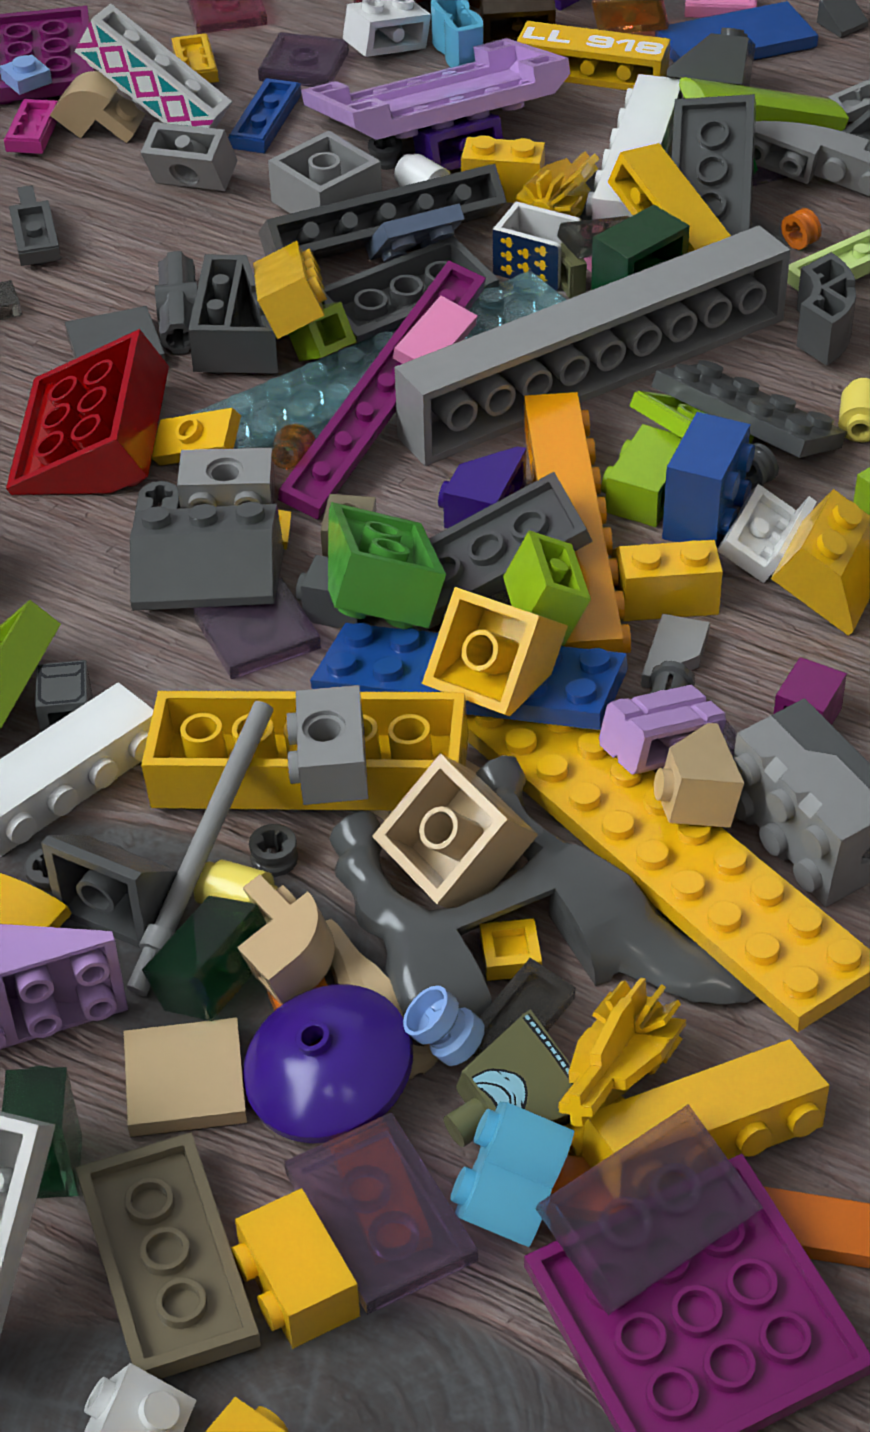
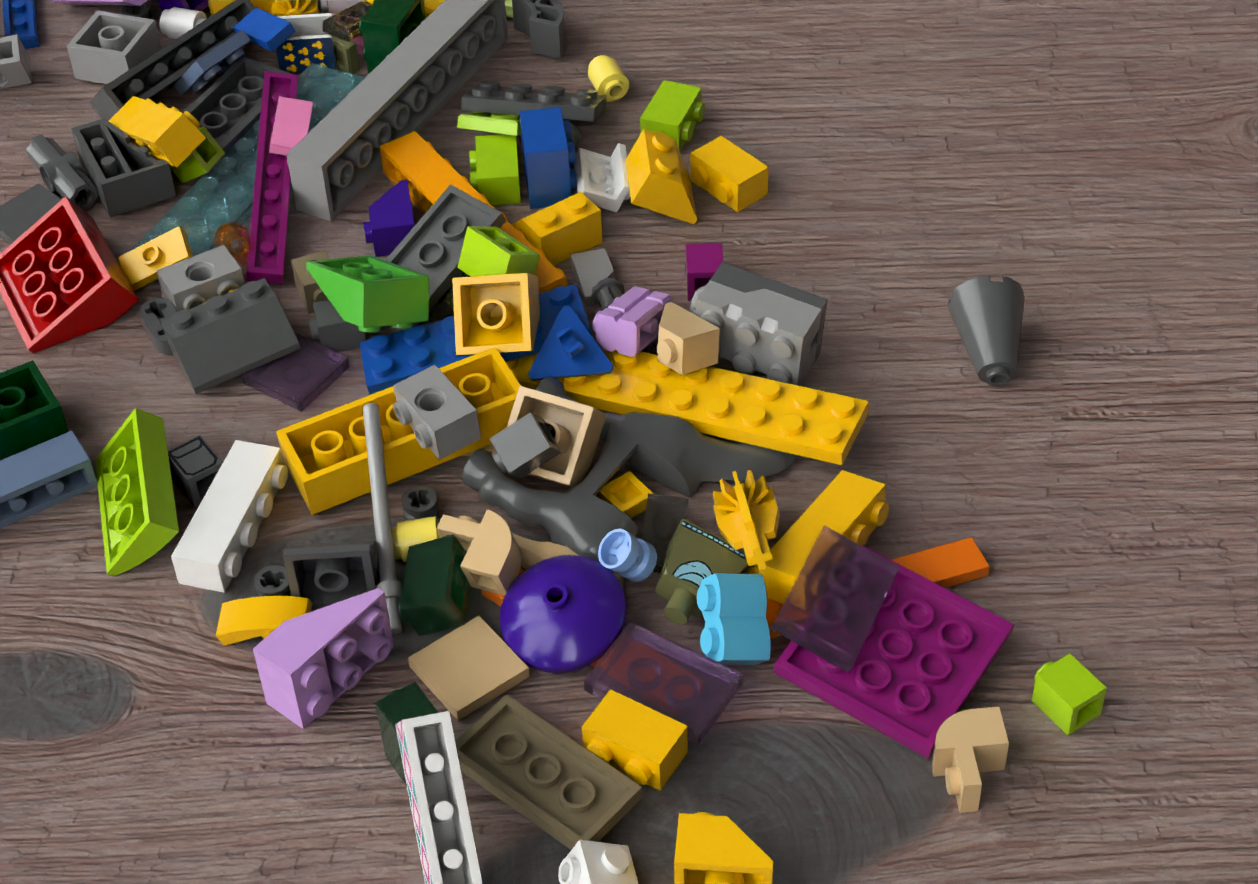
camera: 30 degrees left, 0 degrees up
none -> blue tile [233,8,296,51]
none -> brick [489,412,562,478]
none -> blue piece [528,305,613,381]

